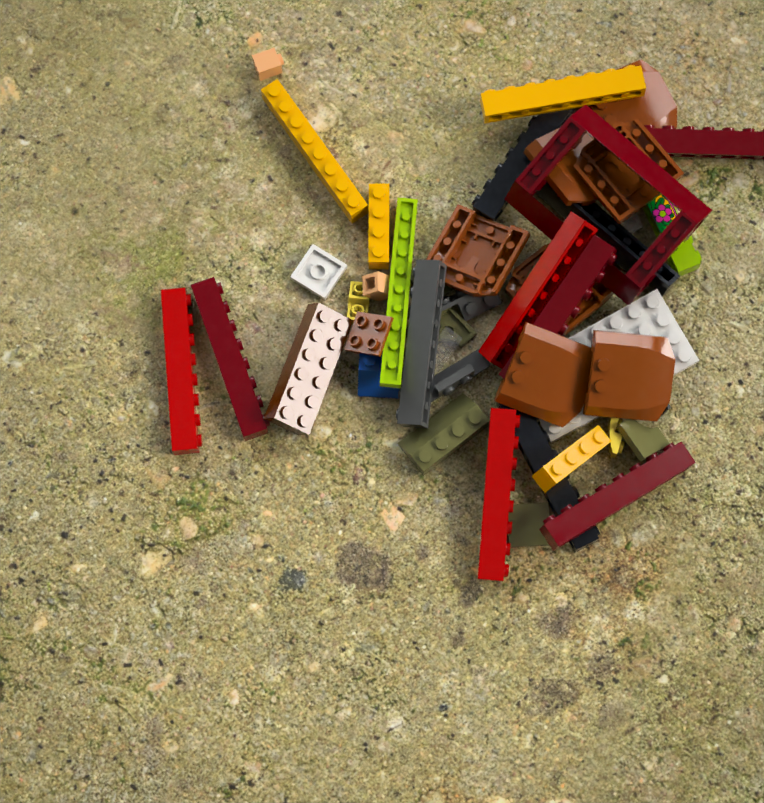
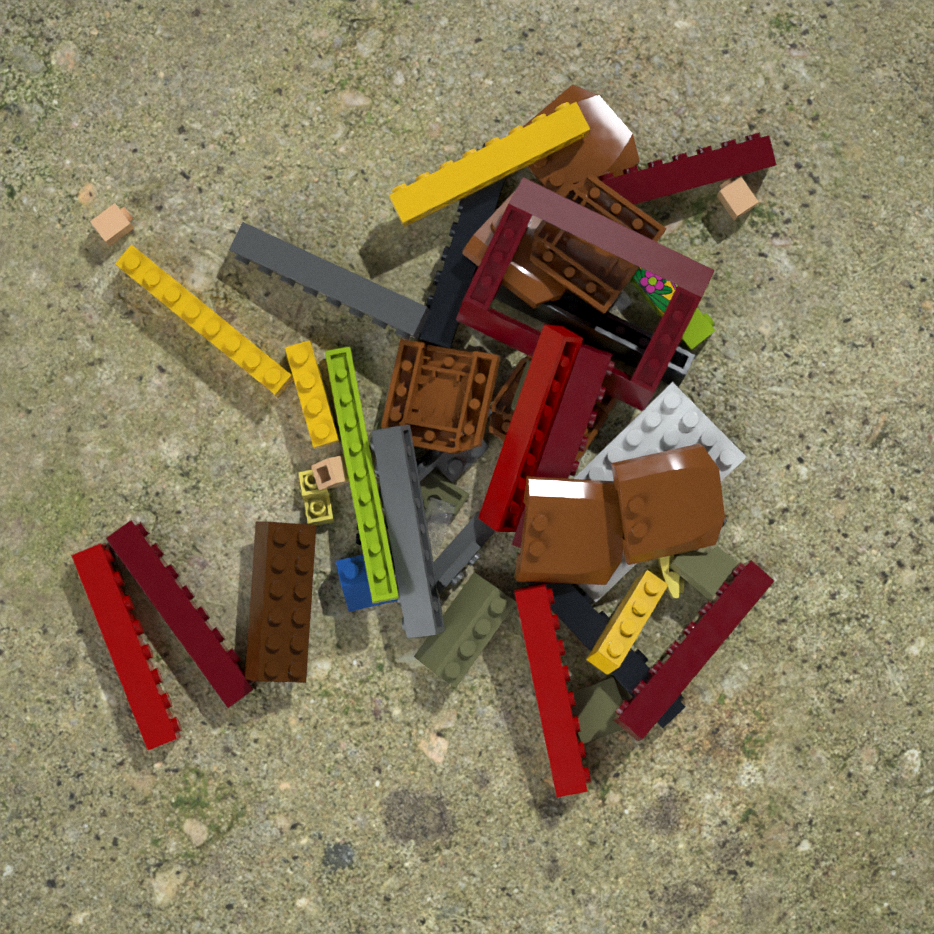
camera: 15 degrees left, 10 degrees up
white plate [290,244,347,300] -> none
plate [344,311,394,357] -> none
none -> dark grey brick [229,222,431,340]
none -> light nougat brick [717,177,758,221]

